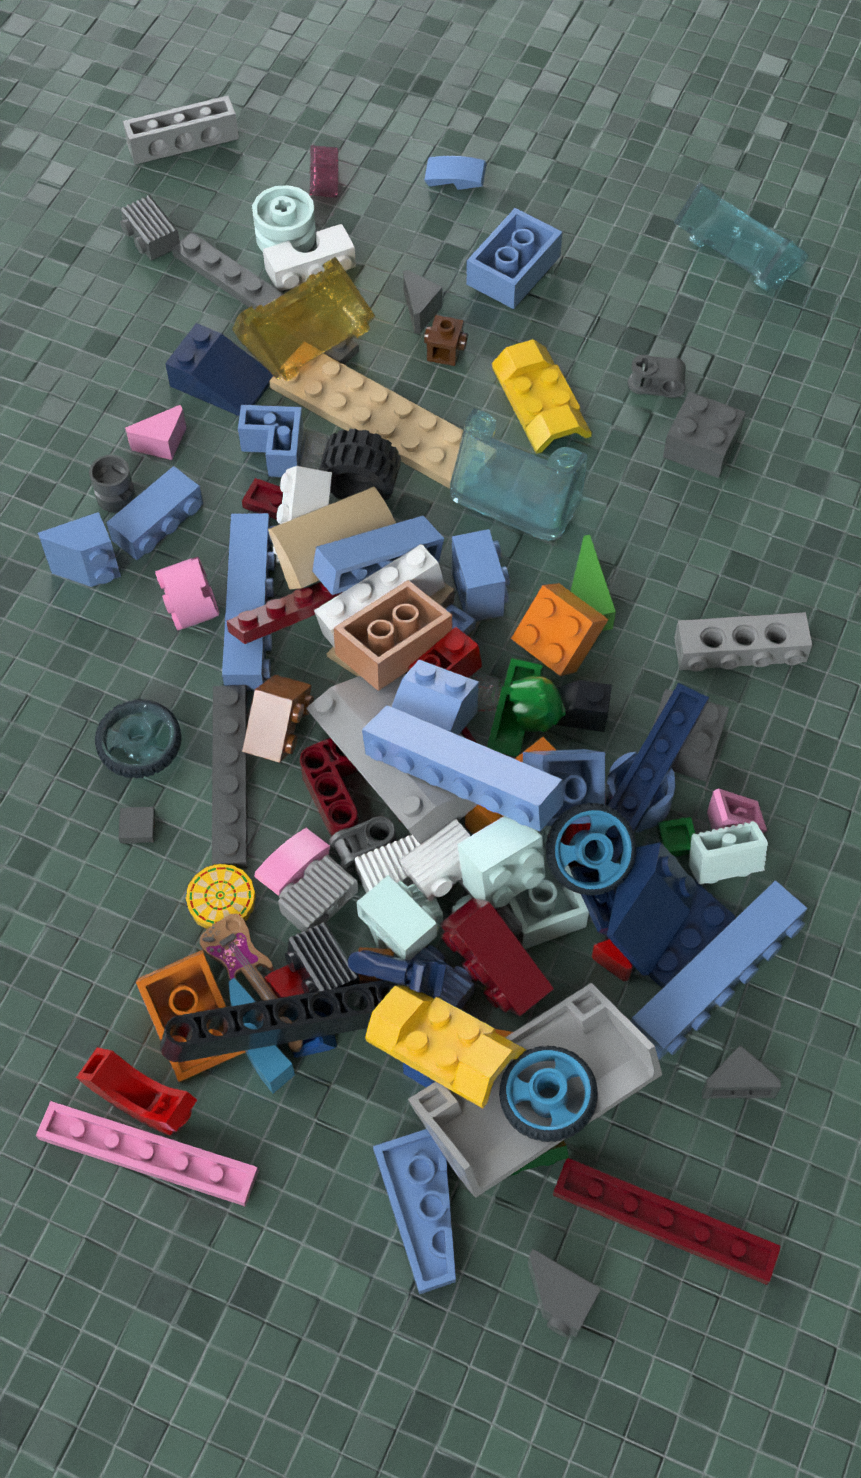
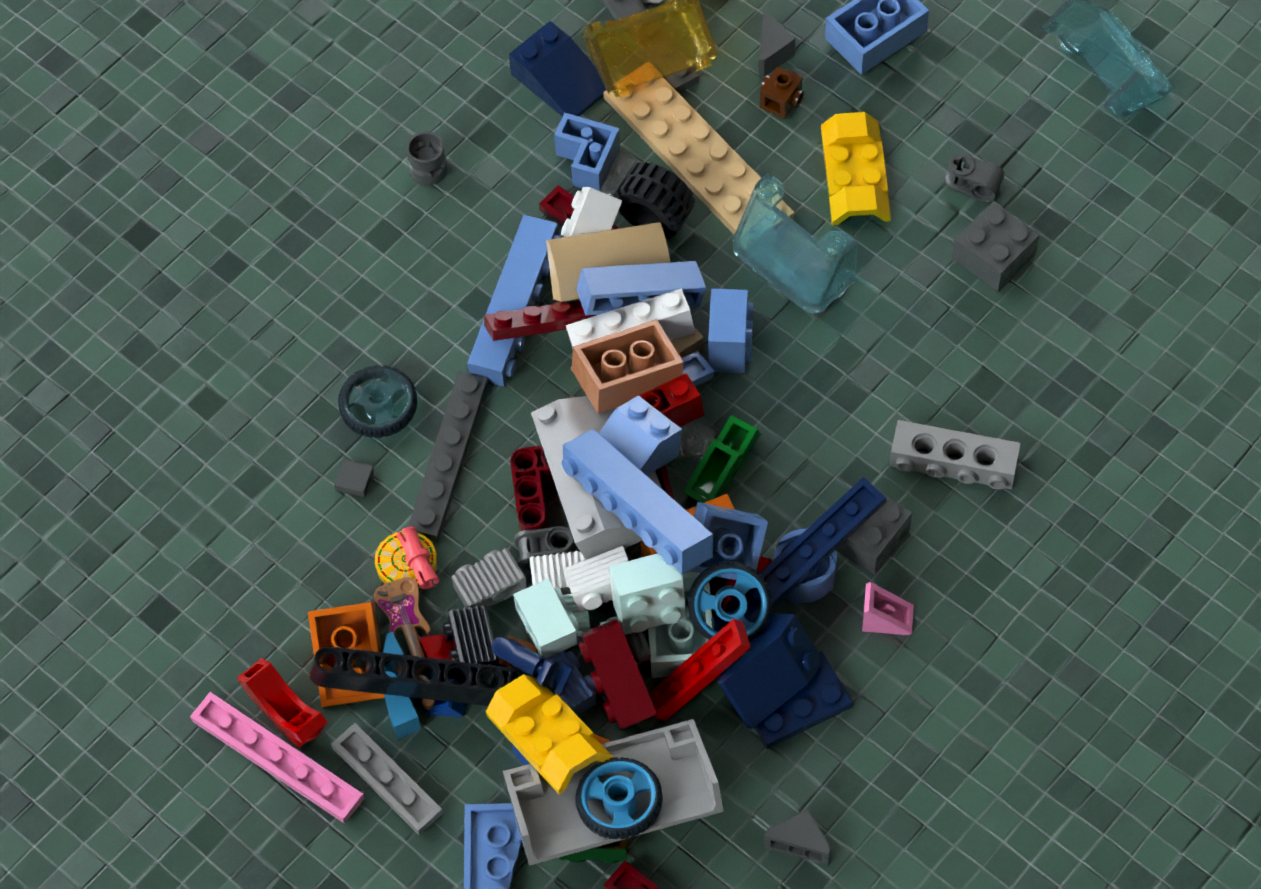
camera: 20 degrees right, 0 degrees up
medium blue slope [38,512,121,587] -> none
medium blue brick [106,466,203,560] -> none
bright pink slope [125,405,186,460] -> none
bright pink brick [155,557,219,631] -> none
brick [242,674,314,763] -> none
bright pink slope [255,828,330,896] -> none
green hair [509,676,565,732] -> none
orange brick [511,583,609,676] -> none
black slope [556,680,612,732] -> none
bright green slope [571,535,616,631] -> none
red slope [591,939,632,982] -> none
medium blue brick [631,880,807,1060] -> none
green plate [657,817,695,857] -> none
light aqua brick [689,821,768,884] -> none
none -> light grey plate [331,723,443,835]
none -> coral pin [397,526,439,590]
none -> red plate [650,619,751,721]

